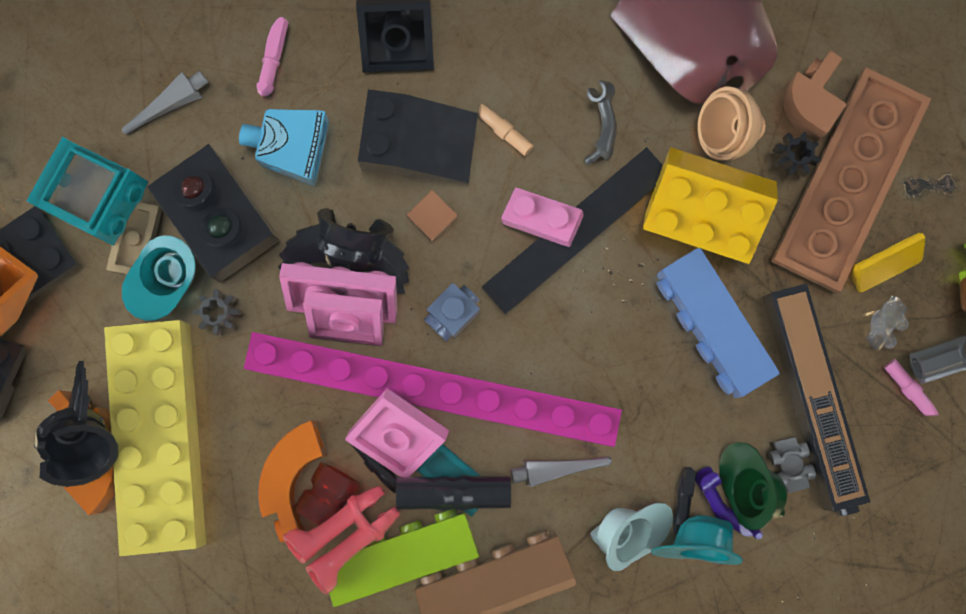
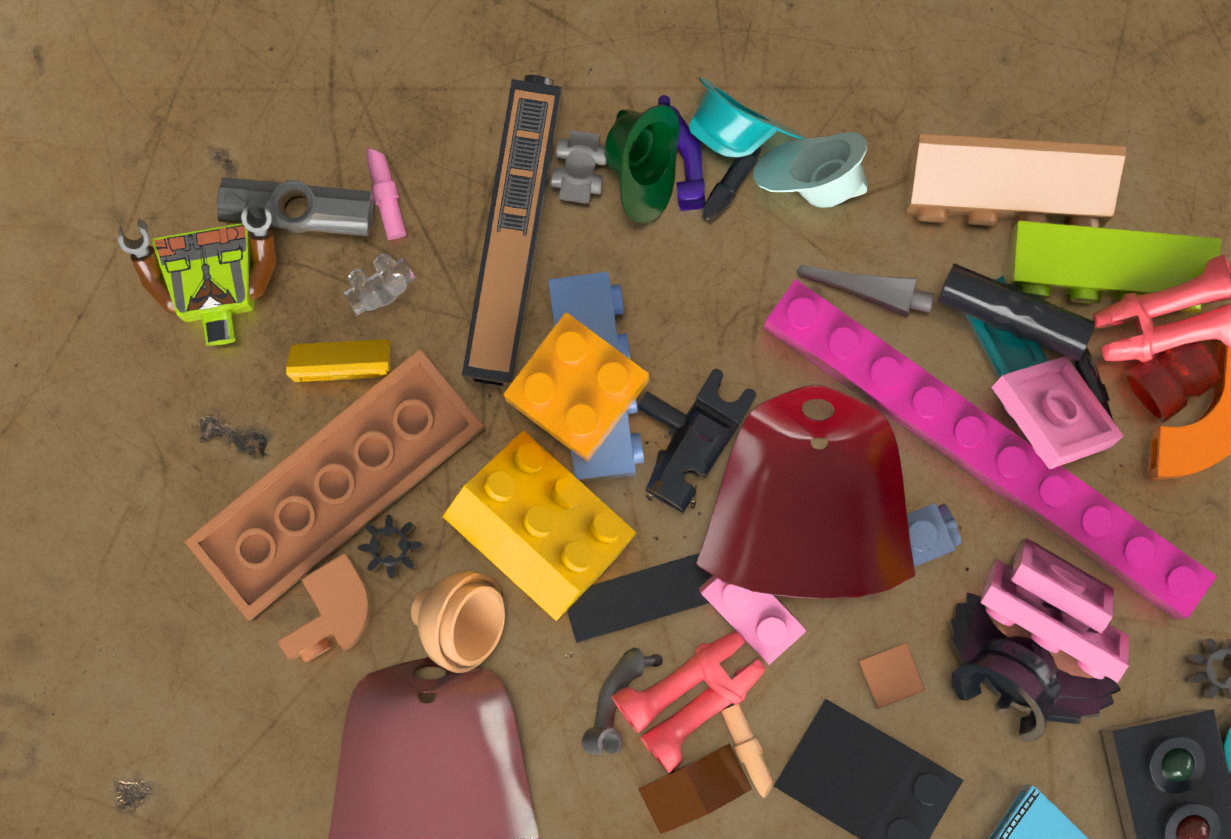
camera: 150 degrees left, 0 degrees up
none -> light orange brick [503,312,649,462]
none -> coral piece [611,631,766,774]
none -> black piece [637,369,757,513]
none -> reddish brown slope [638,743,752,835]
none -> dark red piece [696,385,916,599]

